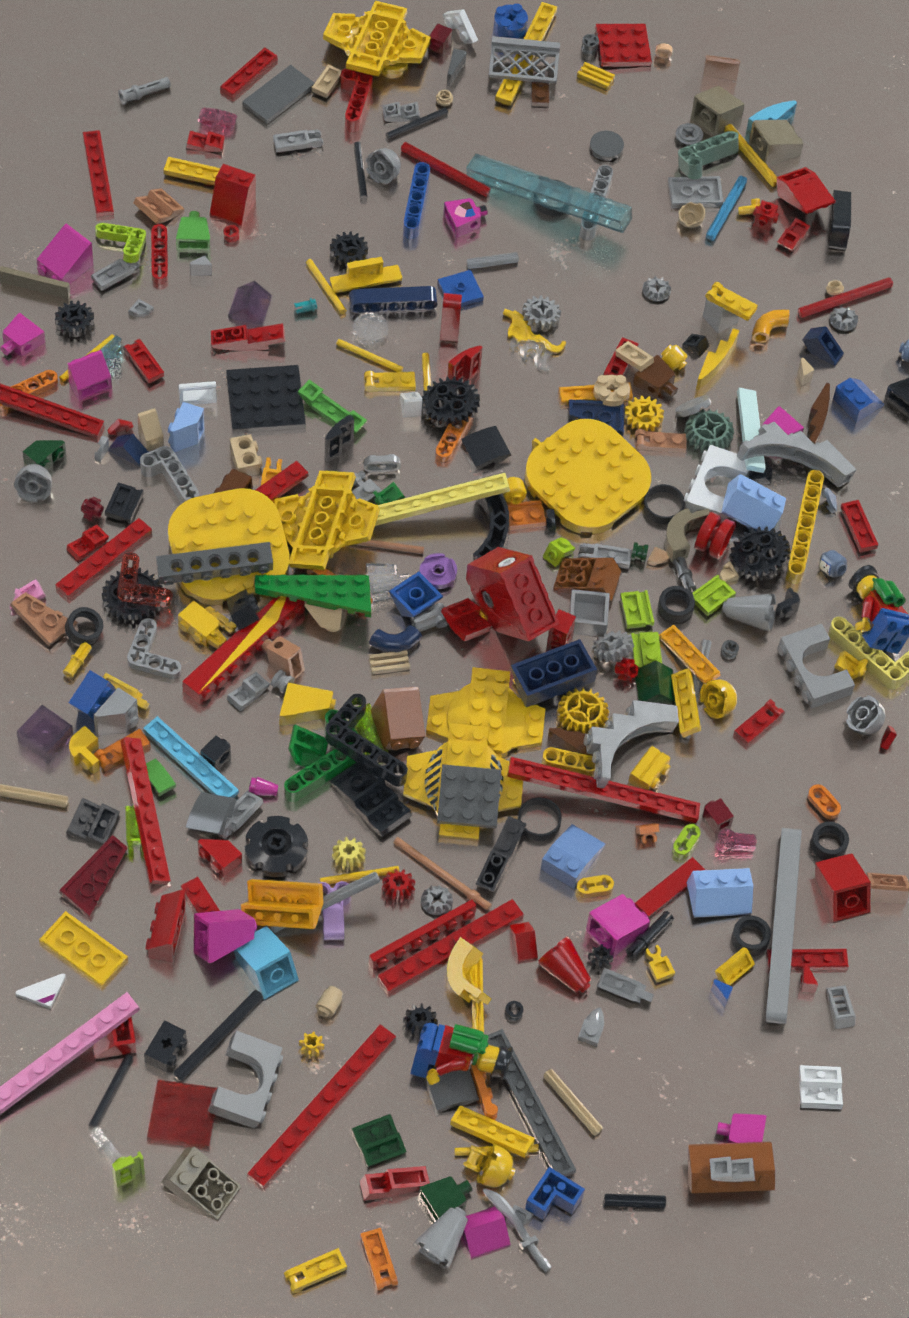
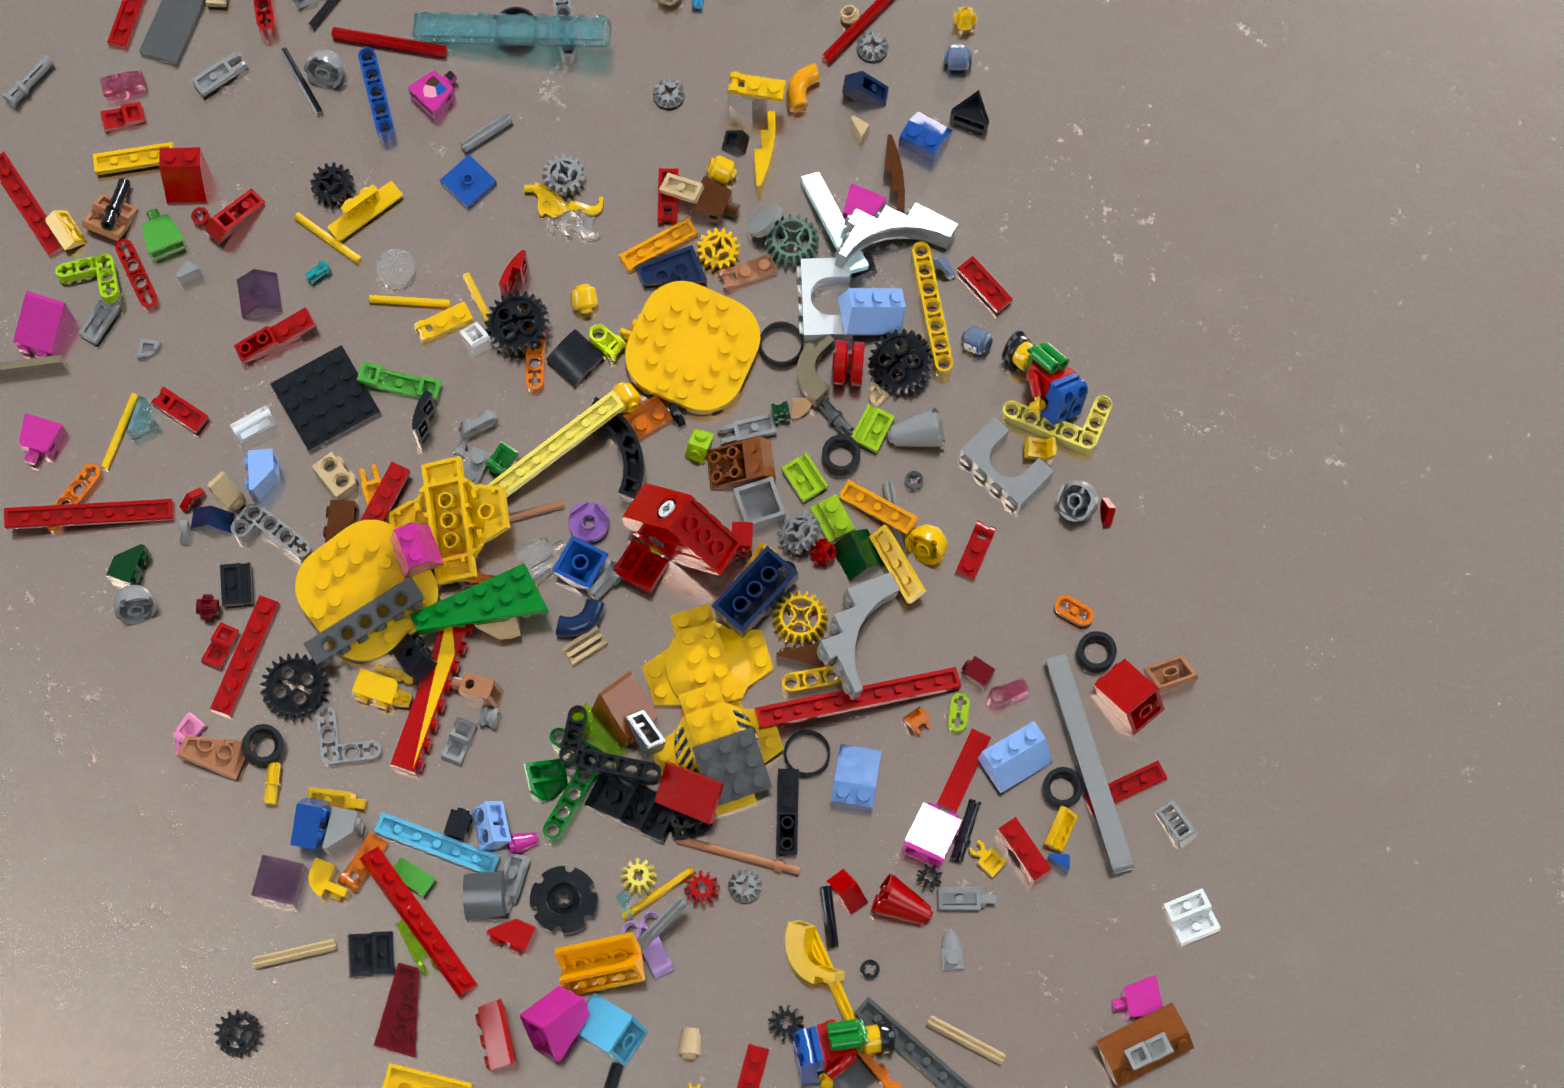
camera: 20 degrees left, 15 degrees up
black gear [55,301,94,337] -> none
dark pink slope [67,350,112,401] -> none
clear red beam [117,552,173,607] -> none
red plate [180,877,220,913] -> none
yellow slope [279,683,336,726] -> none
dark blue beam [349,286,438,313] -> none
red plate [369,899,477,970] -> none
red plate [377,899,524,995] -> none
beam [440,293,462,342] -> none
yellow beam [576,875,614,898] -> none
tan plate [593,375,630,406] -> none
yellow brick [628,746,671,791] -> none
black bracket [775,587,800,619] -> none
red slope [800,965,818,993] -> none
none -> yellow slope [45,210,87,250]
none -> black pin [101,178,131,230]
none -> red slope [205,188,265,244]
none -> dark pink slope [390,522,444,578]
none -> light blue brick [472,801,511,850]
none -> yellow head [570,284,598,314]
none -> neon yellow piece [589,324,627,362]
none -> clear light blue hand [616,890,634,920]
none -> dark grey slope [626,710,666,757]
none -> red tile [654,762,724,824]
none -> black piece [670,812,713,841]
none -> black axle [820,886,839,949]
none -> red arch [997,817,1052,885]

